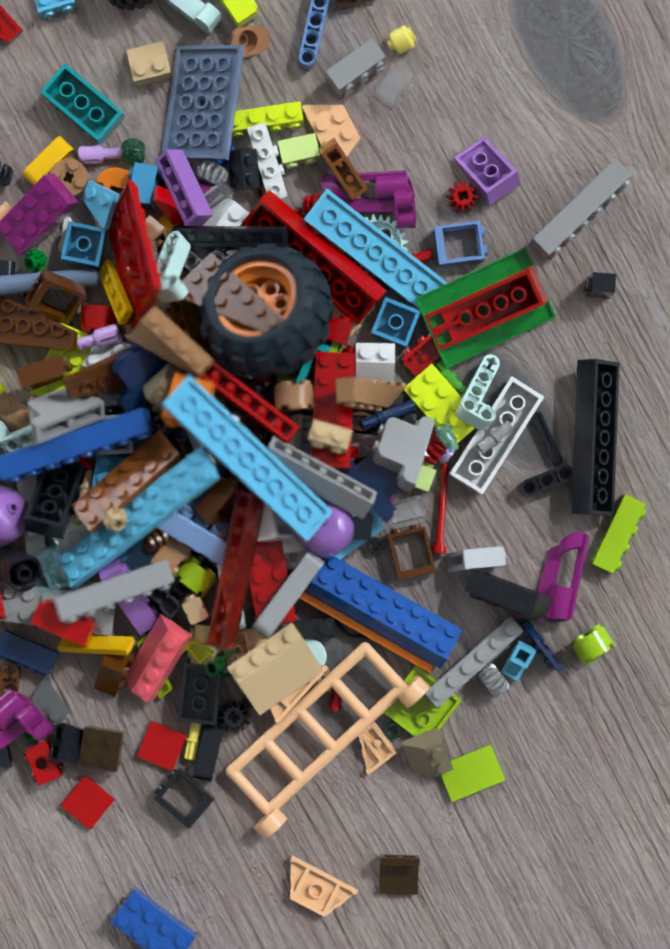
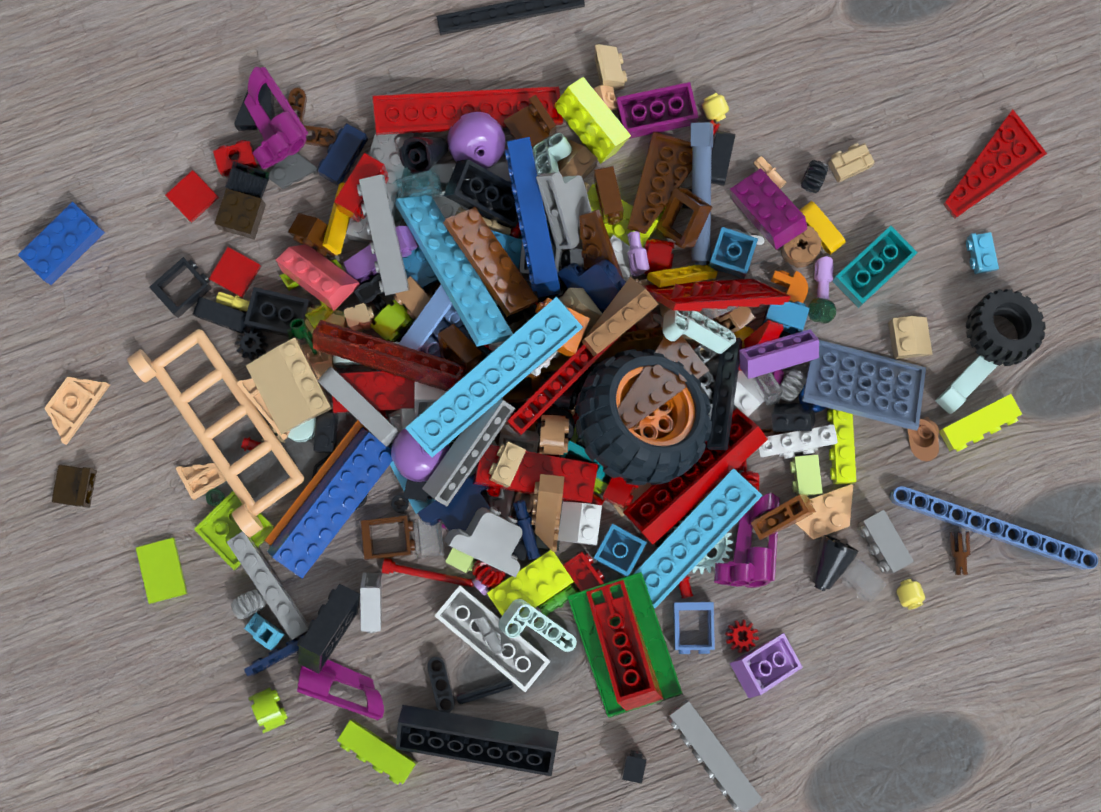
camera: 110 degrees right, 5 degrees down
green gear [24,248,47,273] -> none
medium azure wing [82,180,120,229] -> none
tan gear [102,506,128,532] -> none
reddish brown arm [142,530,168,556] -> none
dark tan slope [401,728,453,777] -> none
clear light blue cone [435,422,459,452] -> none
none -> black cone [812,535,858,591]

